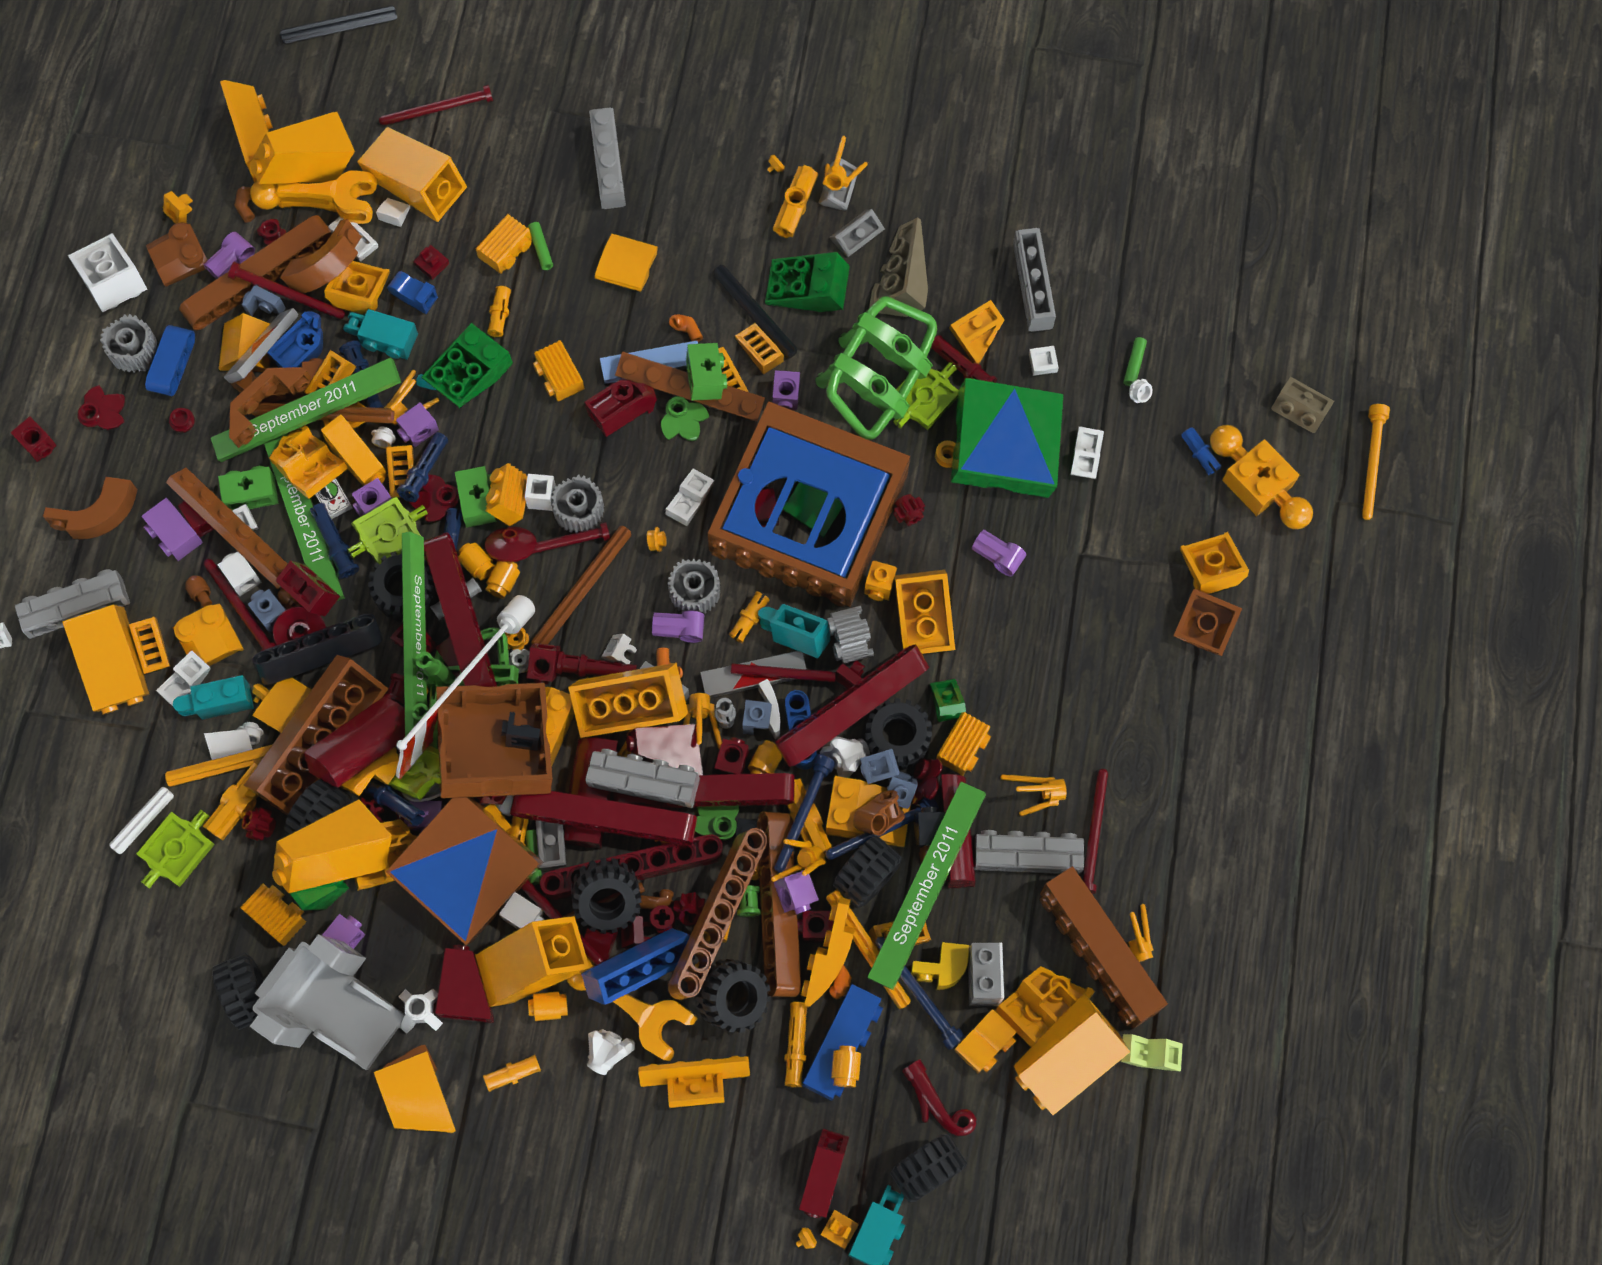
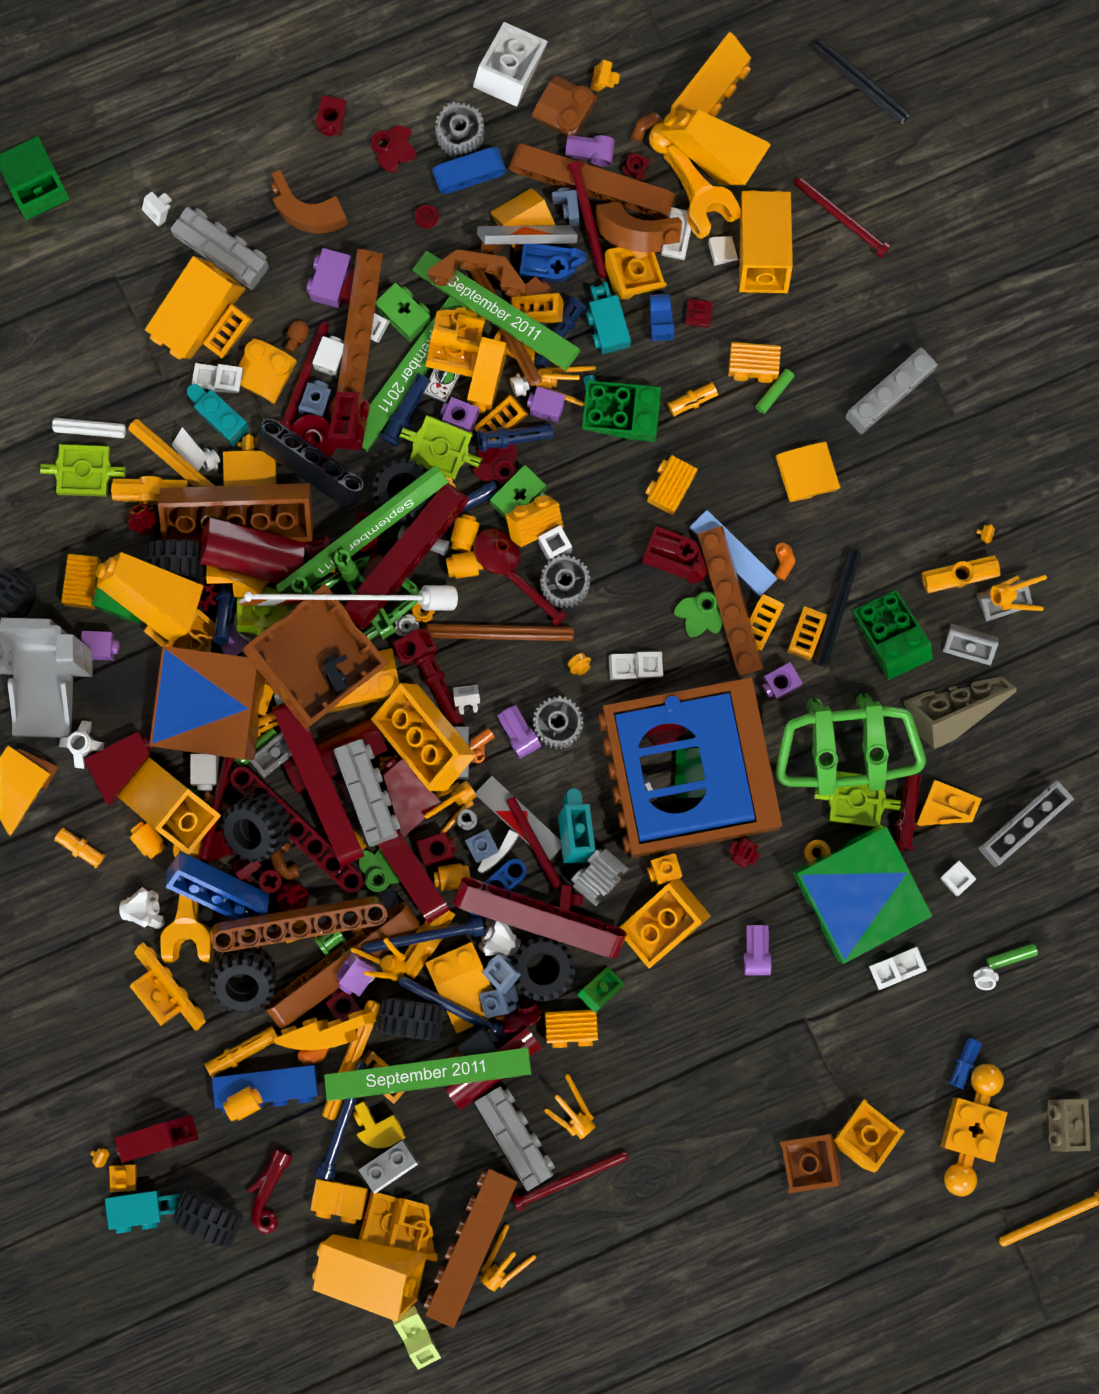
camera: 55 degrees right, 10 degrees up
bright green brick [685,343,727,400] -> none
light orange pin [729,591,770,643] -> none
dark orange piece [853,790,905,835] -> none

